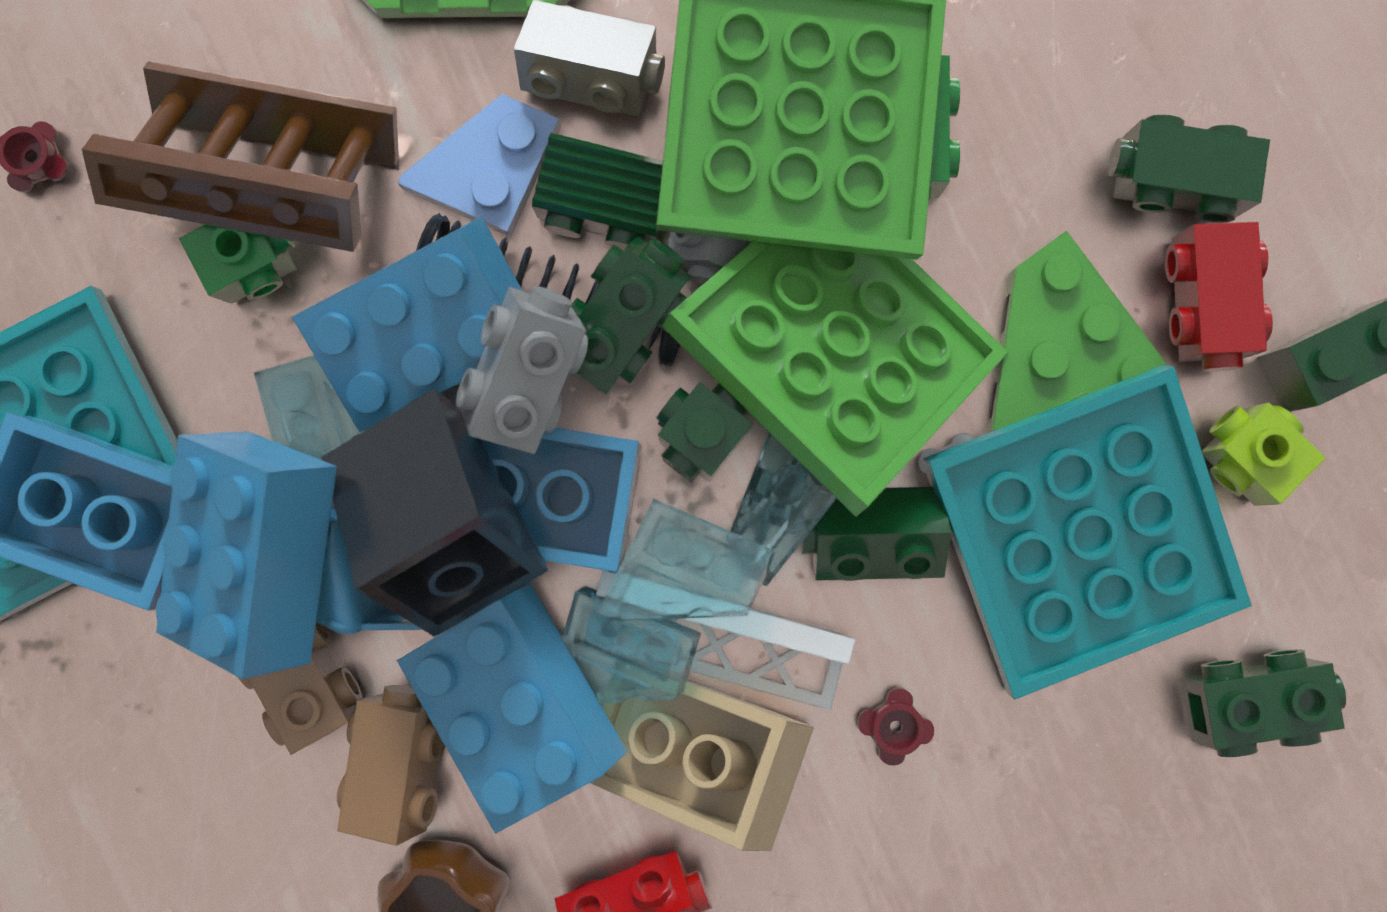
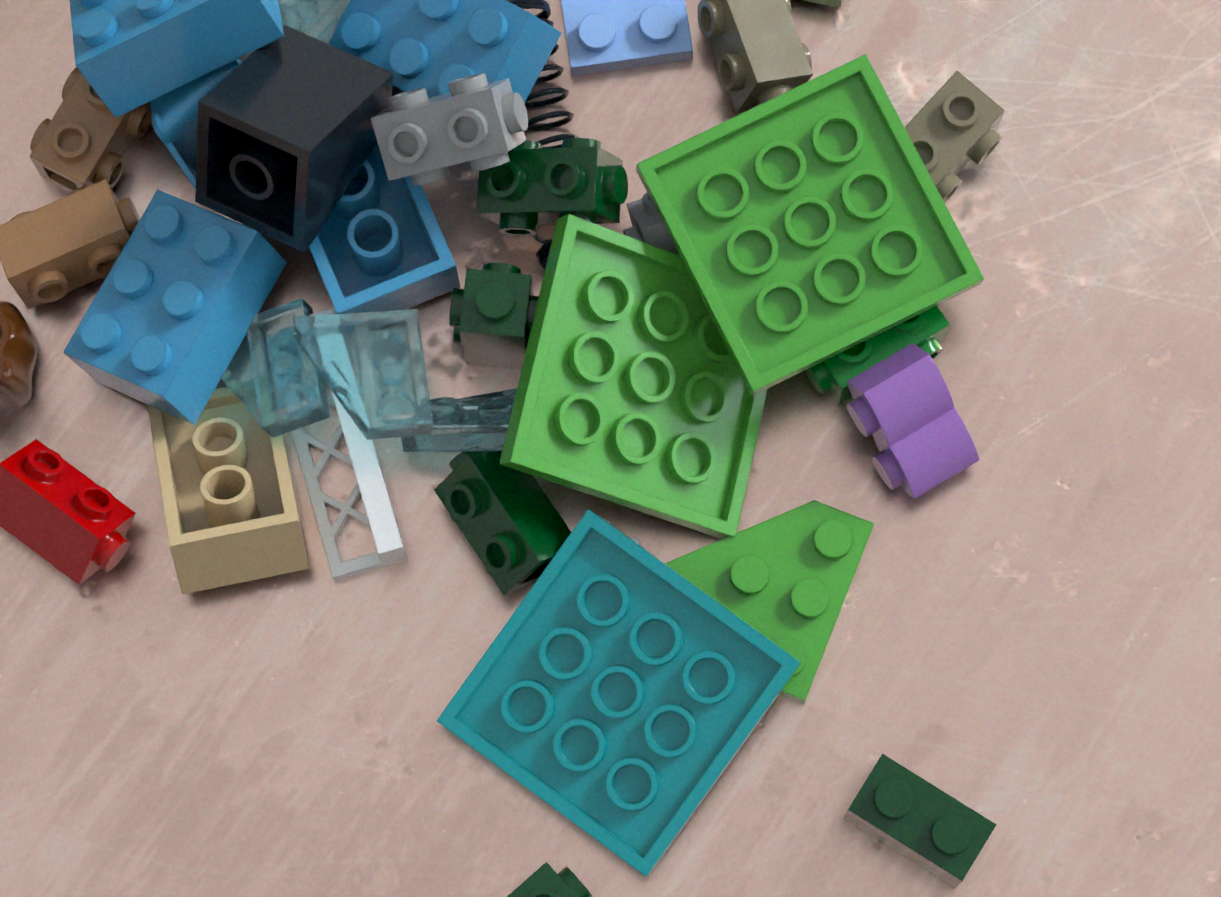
camera: 60 degrees right, 10 degrees down
dark green brick [532,133,663,251] -> none
dark red plate [858,688,934,766] -> none
dark green brick [1108,115,1270,223] -> none
red brick [1165,222,1273,372] -> none
lime brick [1202,402,1326,506] -> none
none -> medium lavender brick [847,343,979,499]

